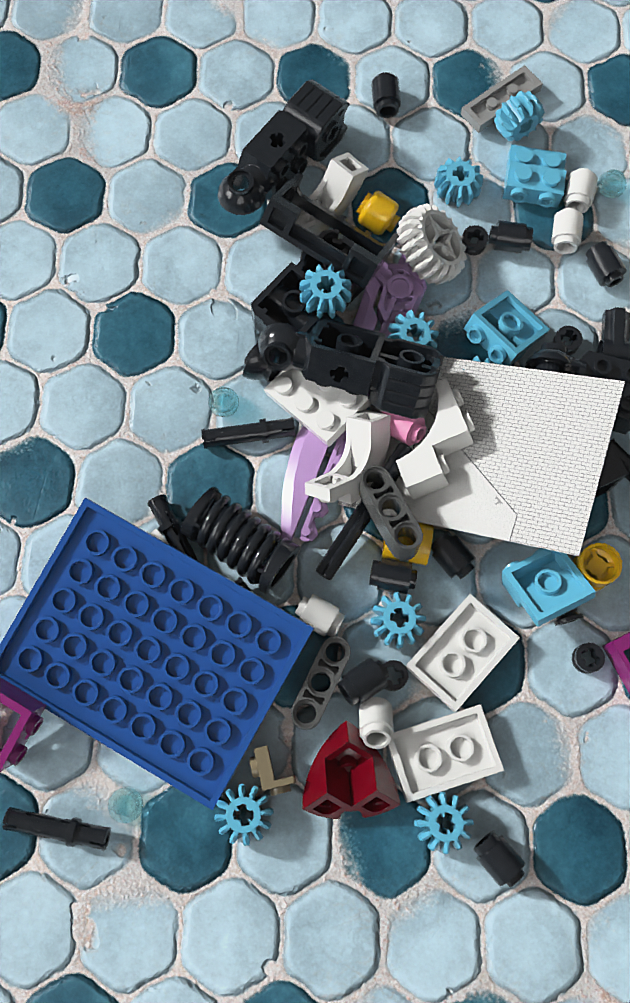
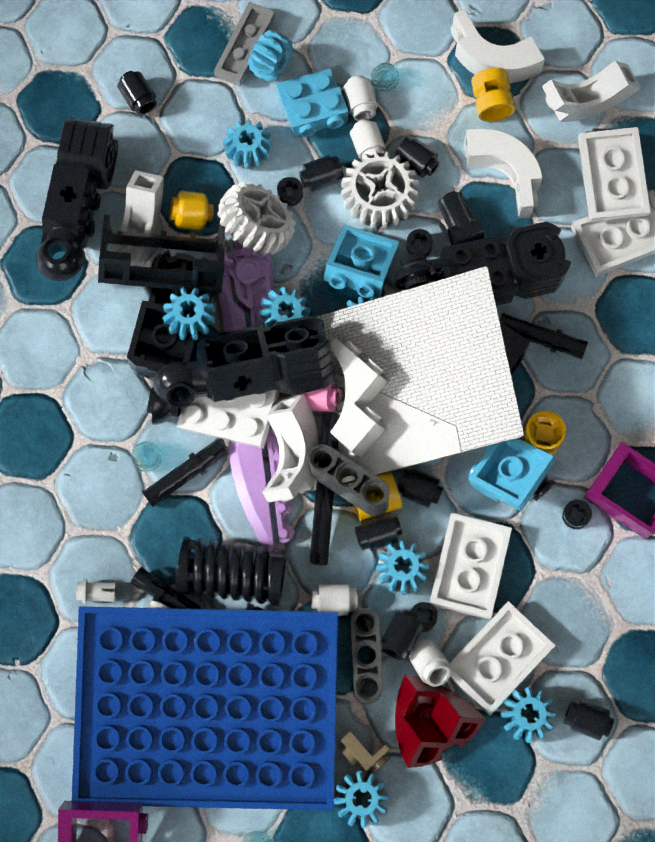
camera: 25 degrees left, 0 degrees up
none -> white pin [76,579,116,604]
none -> white gear [341,150,420,229]

